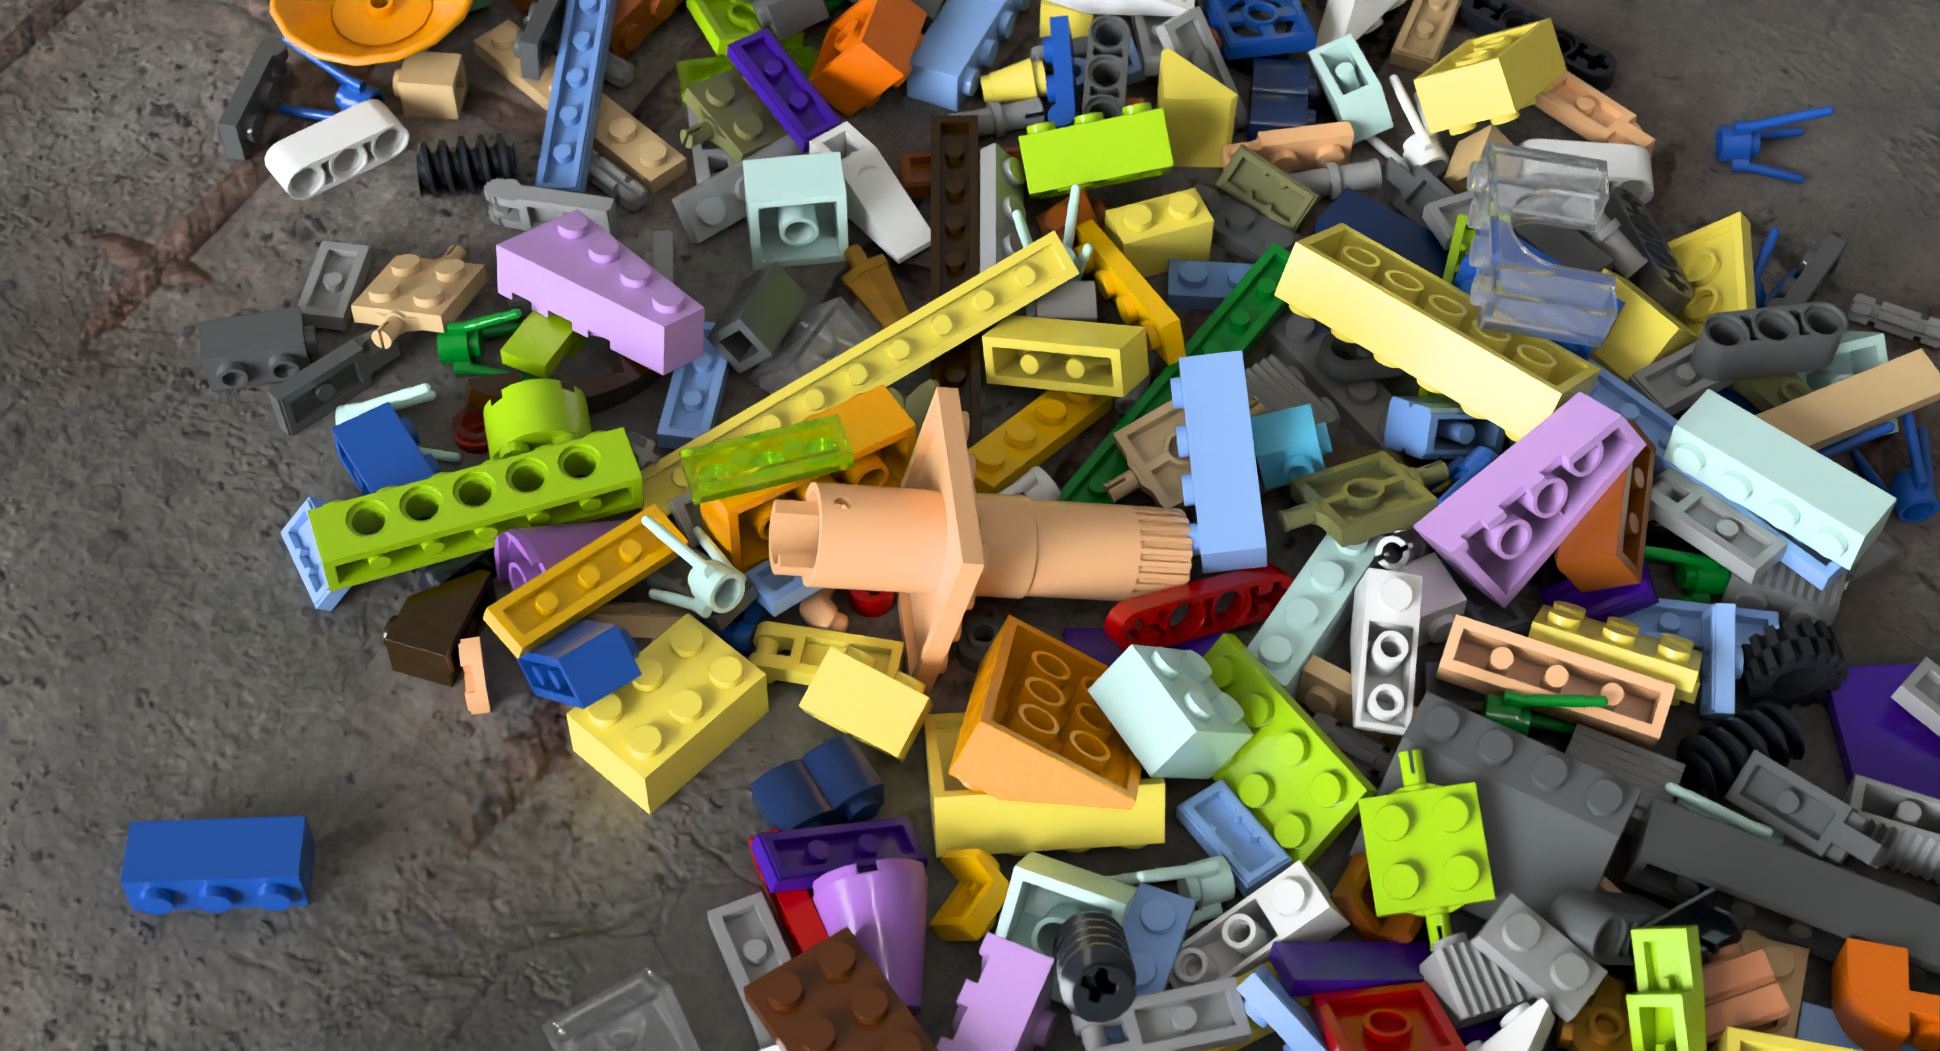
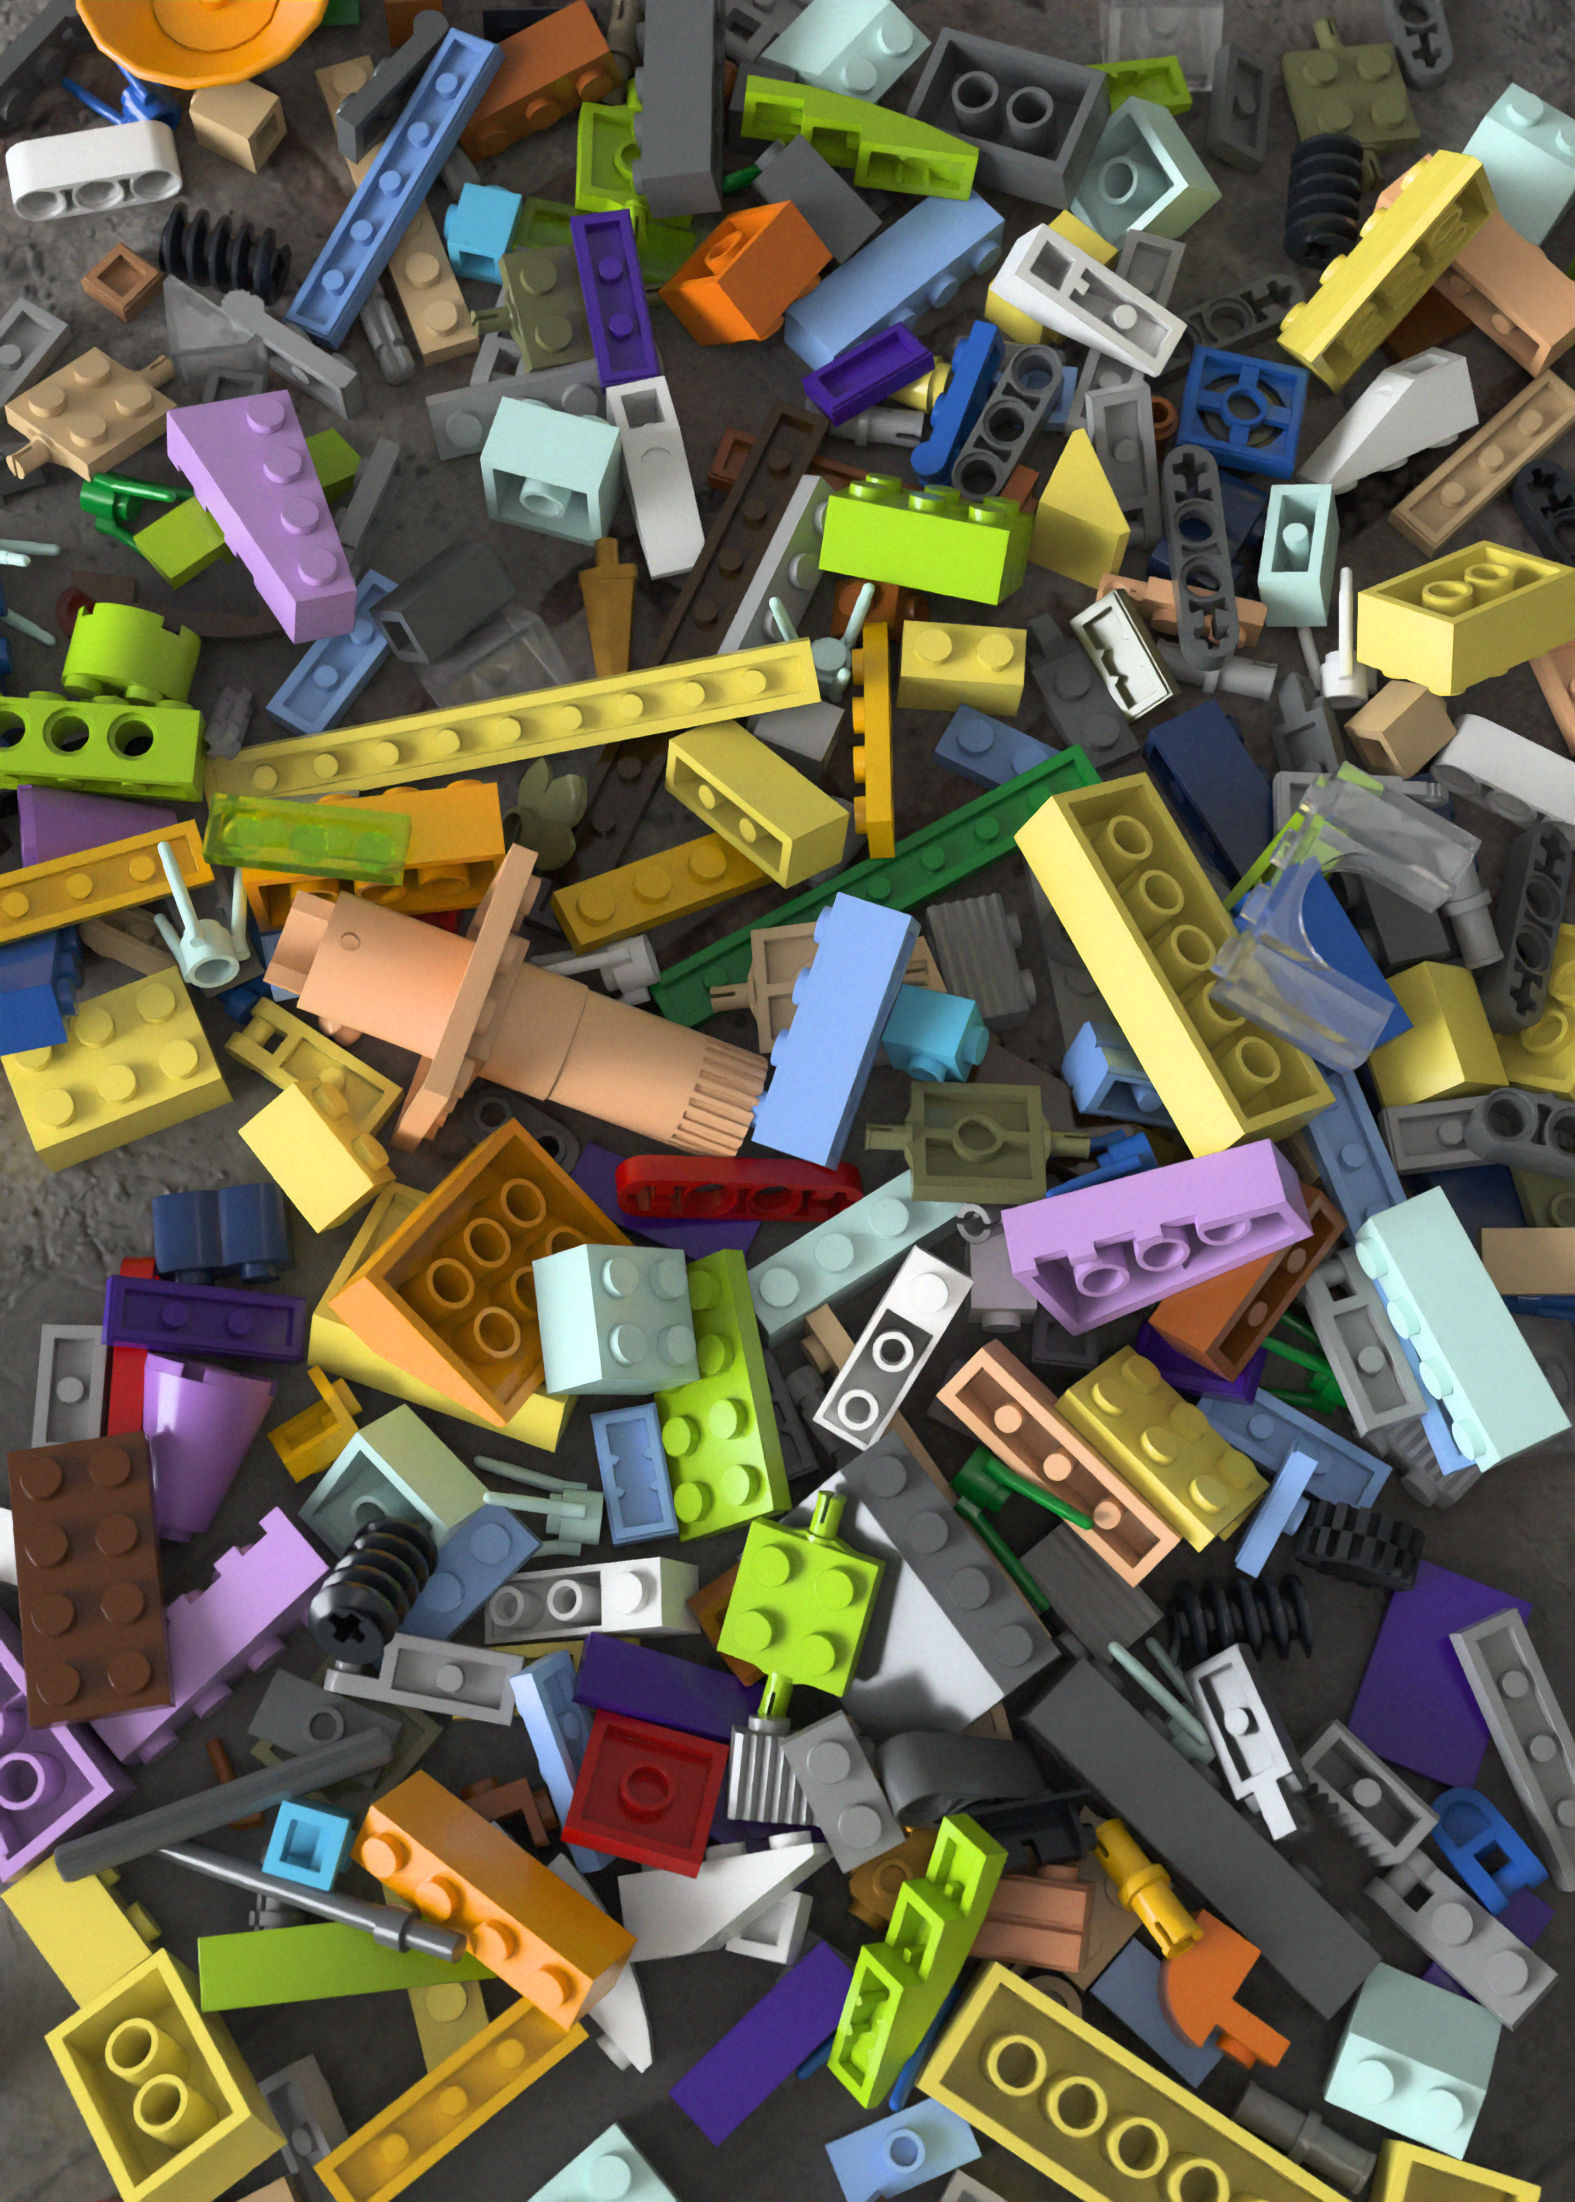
camera: 20 degrees right, 20 degrees up
none -> medium nougat tile [81,241,167,324]
none -> clear slope [163,274,271,387]
none -> medium azure brick [444,182,525,286]
none -> dark purple tile [801,321,935,427]
none -> yellow pin [1090,1818,1204,1959]
none -> dark grey beam [1159,444,1240,672]

